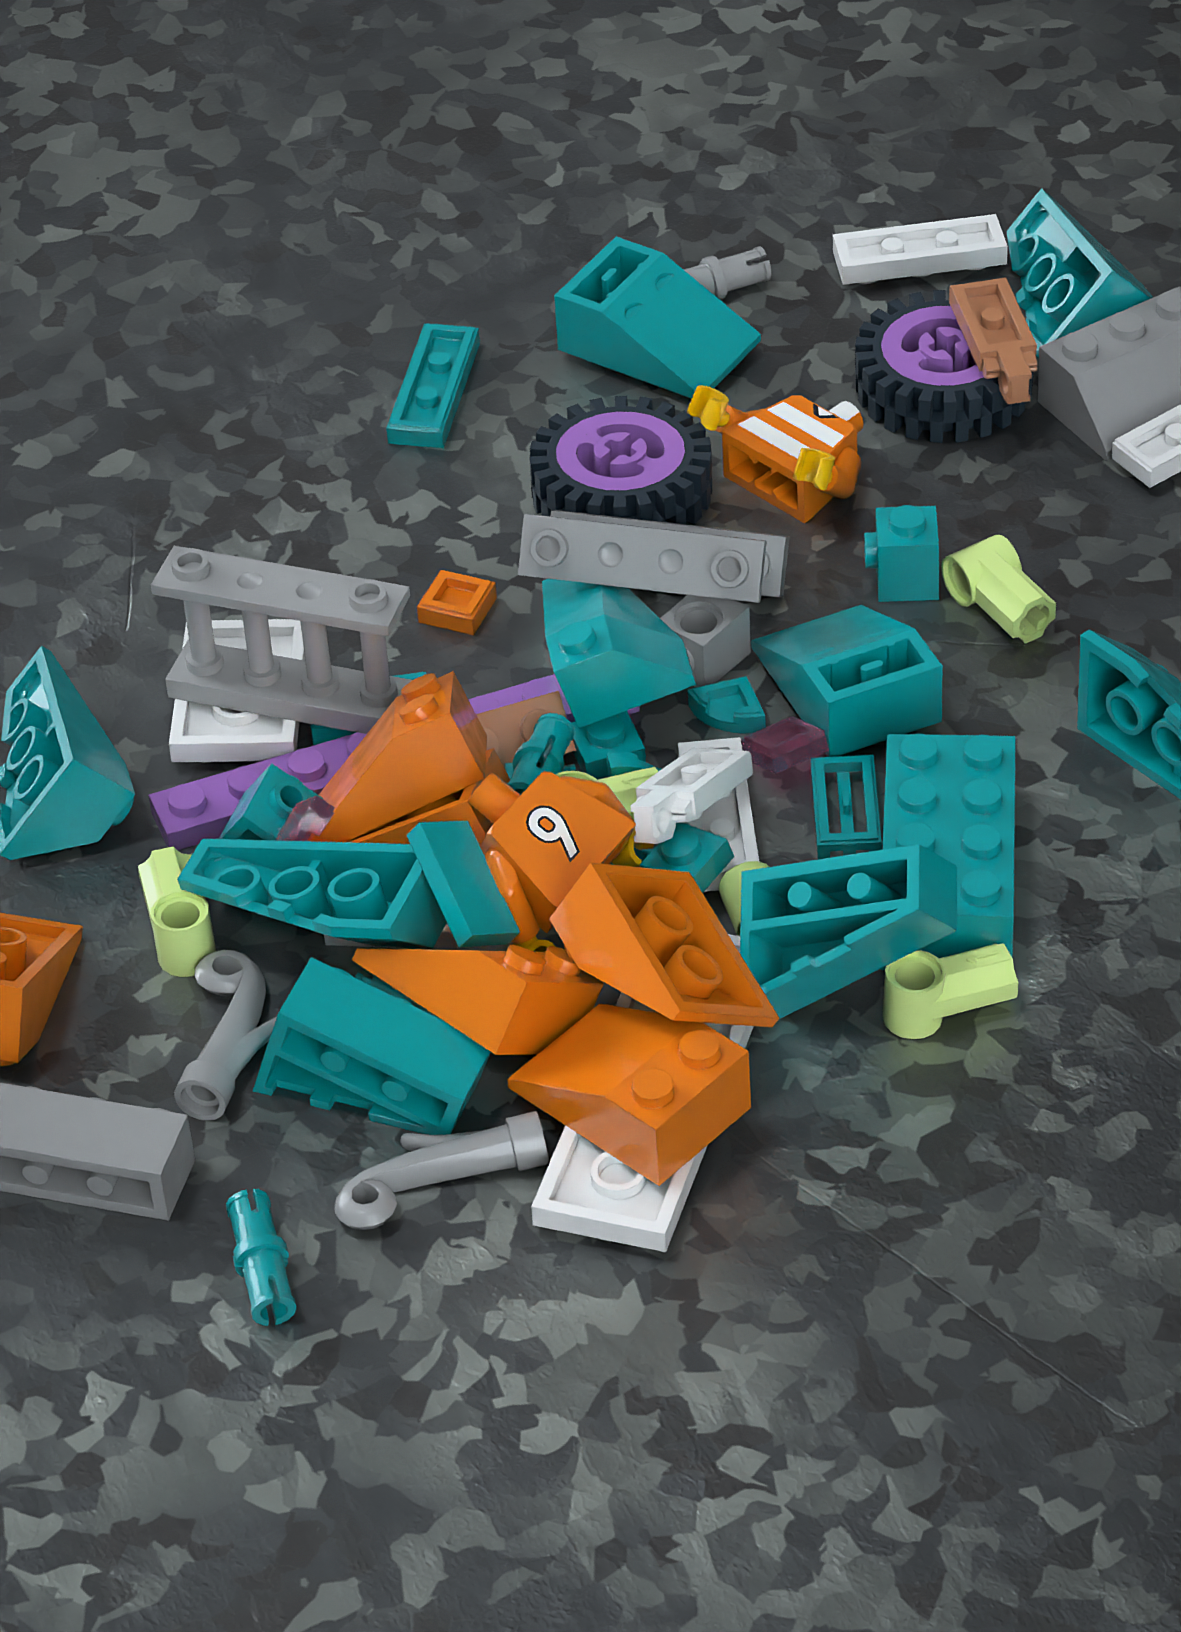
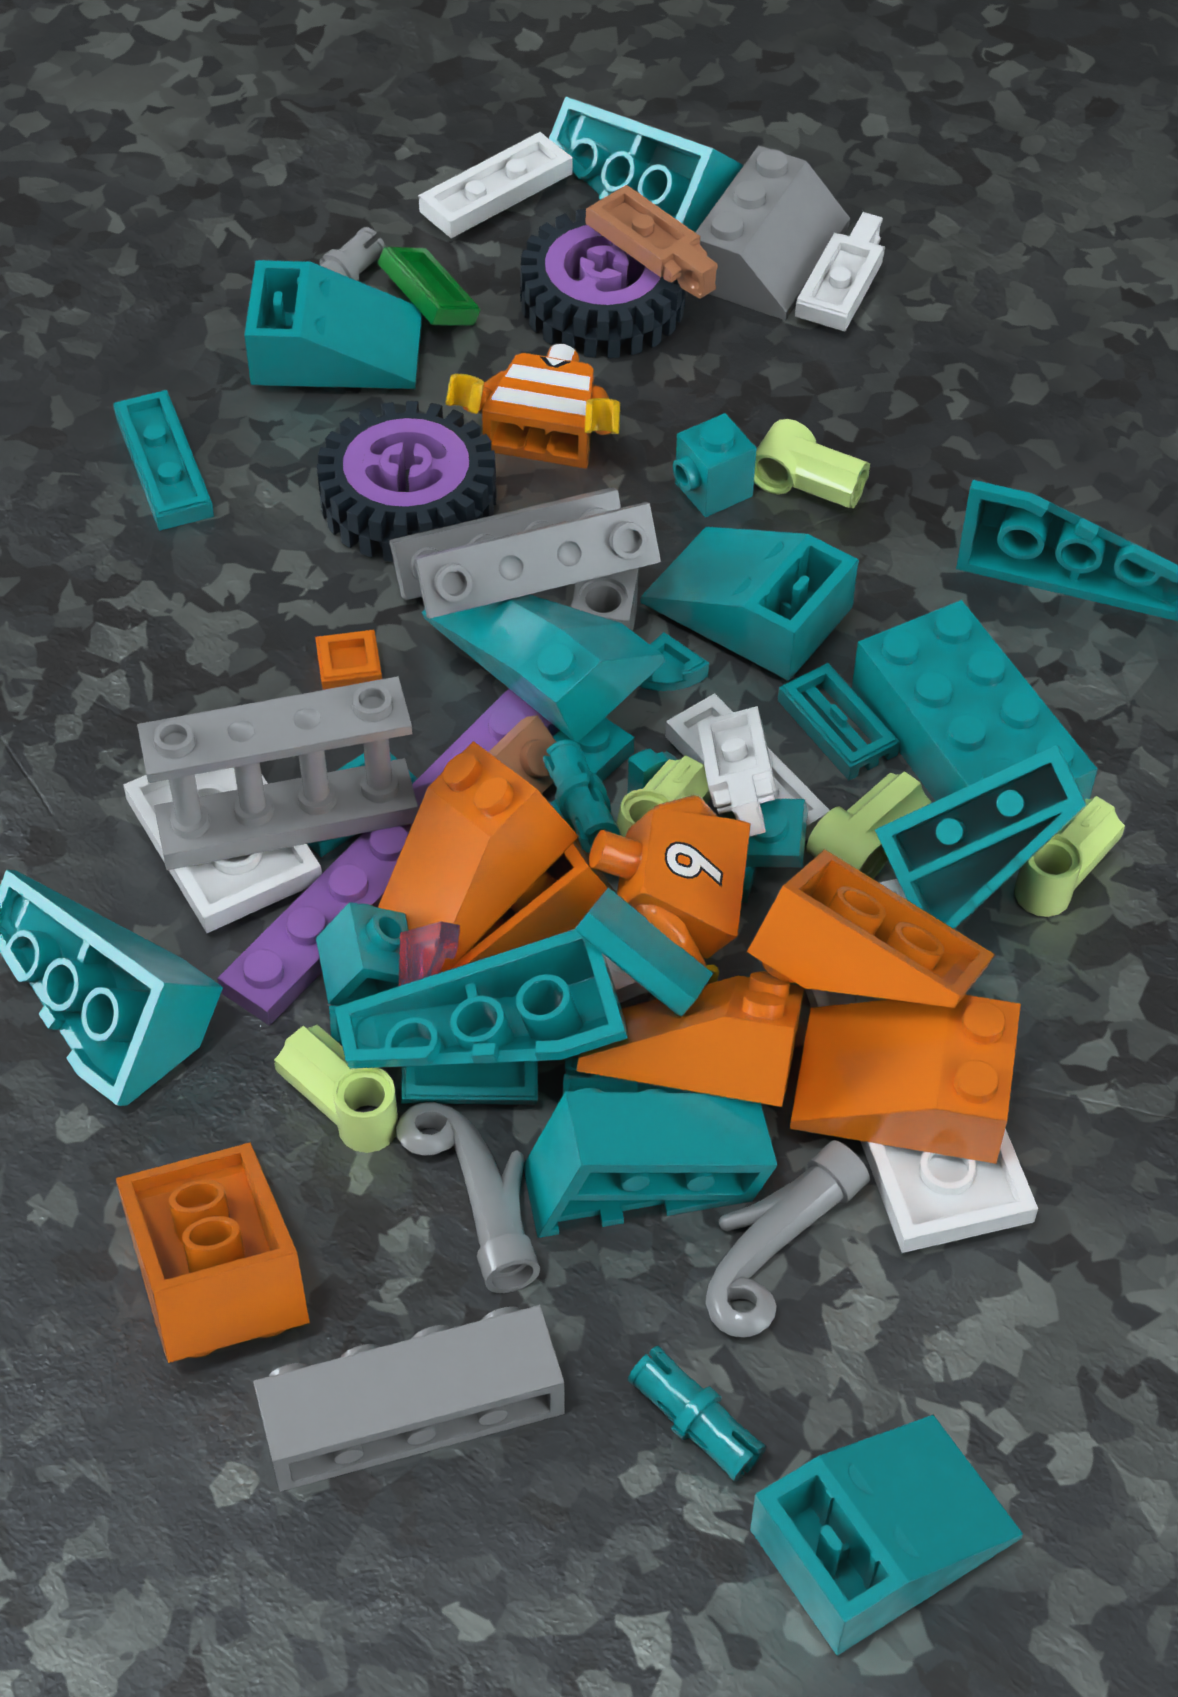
camera: 35 degrees left, 10 degrees up
clear pink tile [741,716,829,774] -> none
none -> green tile [378,247,481,326]
none -> teal tile [401,1061,538,1105]
none -> teal slope [750,1414,1023,1656]

